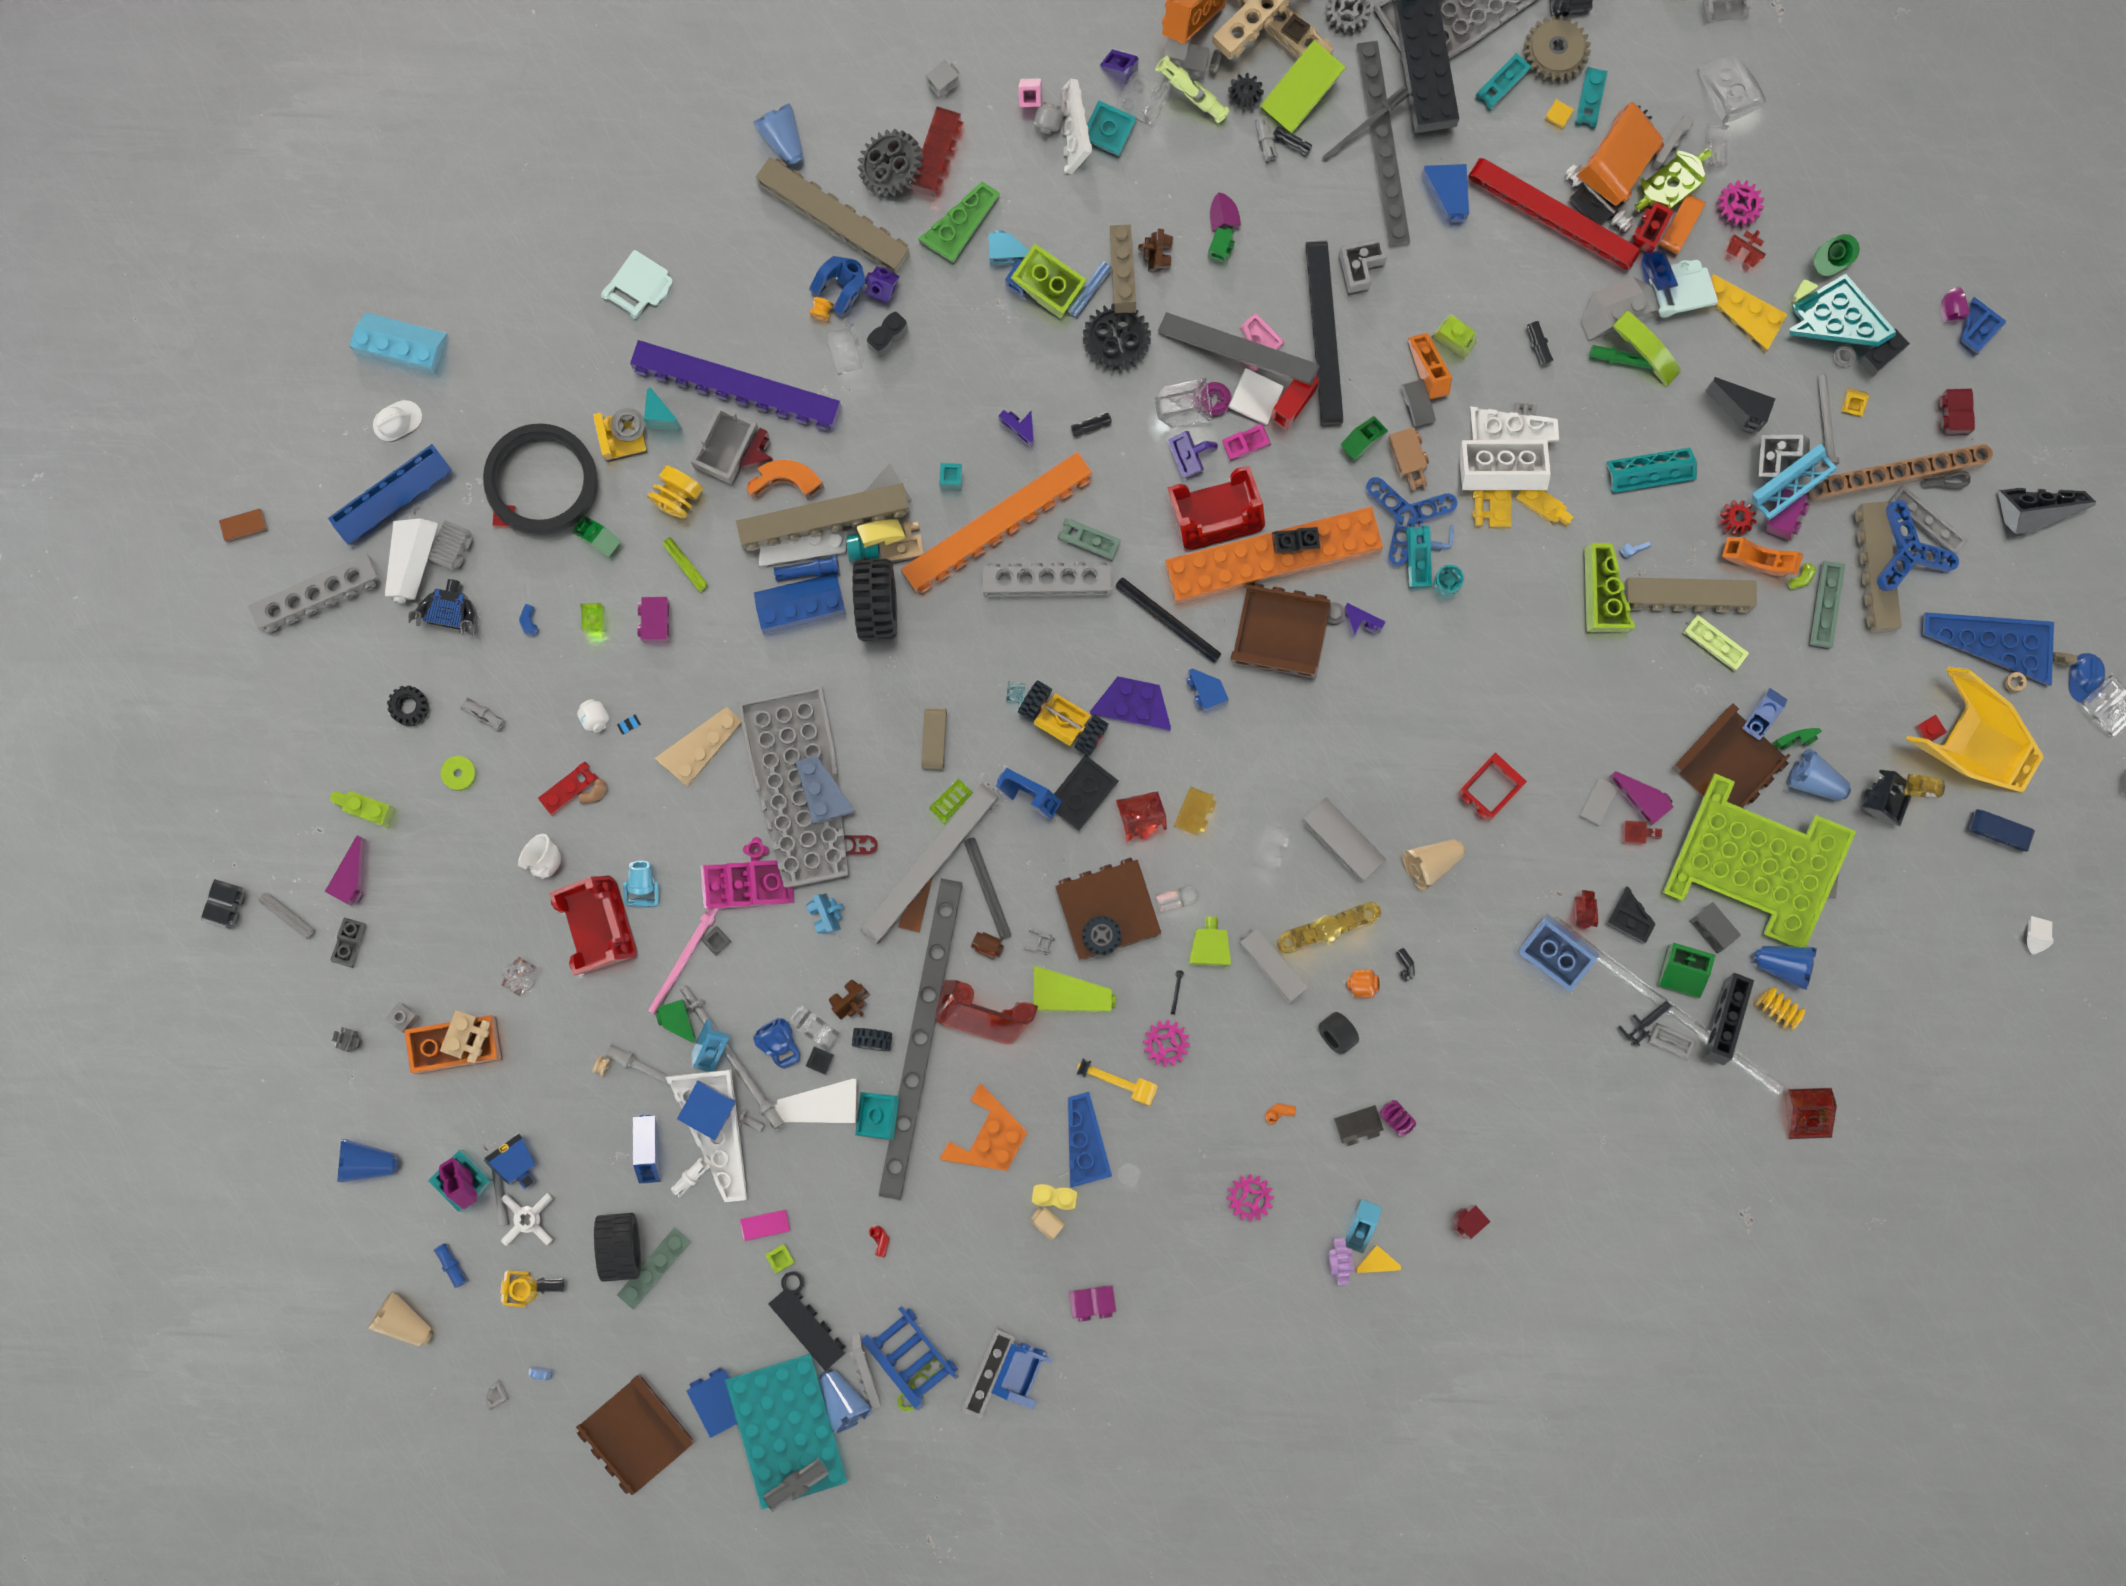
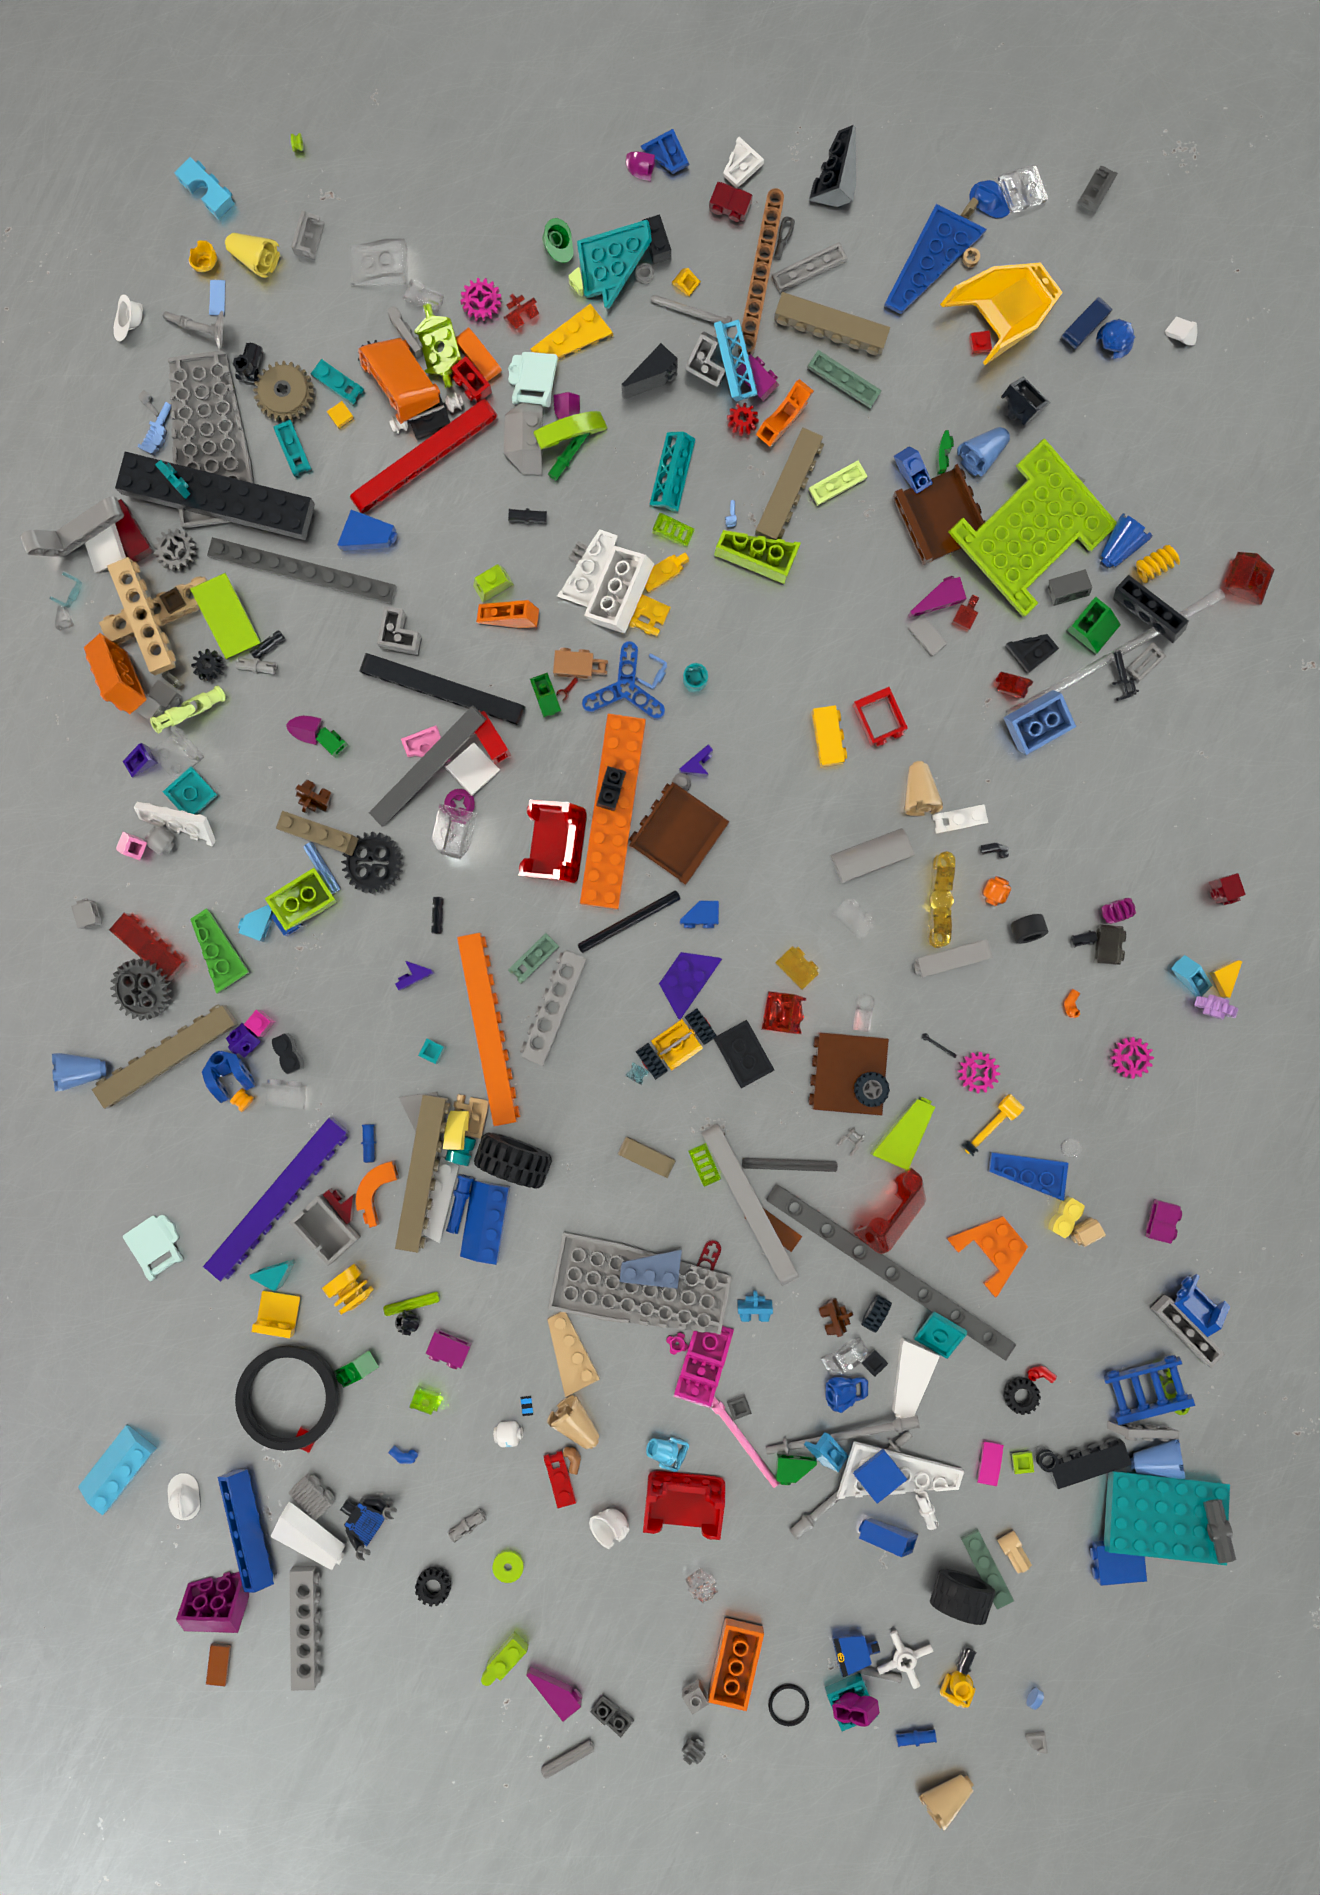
camera: 70 degrees left, 5 degrees up
black brick [201,879,244,929] -> none
blue cone [337,1139,398,1183] -> none
tan plate [440,1010,490,1064] -> none
reddish brown panel [576,1374,695,1495] -> none
tan bush [592,1055,611,1077] -> none
light grey gear [611,408,645,442] -> none
reddish brown brick [971,932,1004,960] -> none
blue panel [996,768,1062,820] -> none
plate [1168,431,1218,479] -> none
lime torso [1189,917,1231,966] -> none
dark pink slope [1222,424,1271,460] -> none
dark grey piece [1322,86,1410,161] -> none
dark grey slope [1401,379,1436,427] -> none
teal plate [1406,526,1432,587] -> none
clear blue slope [1642,249,1678,291] -> none
lime arm [1788,563,1816,589] -> none
blue piece [1877,500,1959,591] -> none
clear yellow leg [1904,773,1945,798] -> none
none -> magenta wedge [176,1572,249,1633]
none -> dark pink brick [244,1010,275,1037]
none -> blue axle [361,1124,376,1163]
none -> black gear [395,1310,419,1336]
none -> tan cone [547,1395,599,1449]
none -> magenta brick [553,392,580,420]
none -> clear red hand [556,678,578,701]
none -> clear neon green slope [652,512,695,547]
none -> white wing [723,137,764,188]
none -> black tyre [768,1684,809,1727]
none -> yellow brick [812,705,847,768]
none -> white plate [932,804,988,834]
none -> tan piece [997,1530,1032,1573]
none -> black tyre [1003,1377,1041,1415]
none -> black pin [1071,930,1097,948]
none -> blue helmet [1096,319,1136,359]

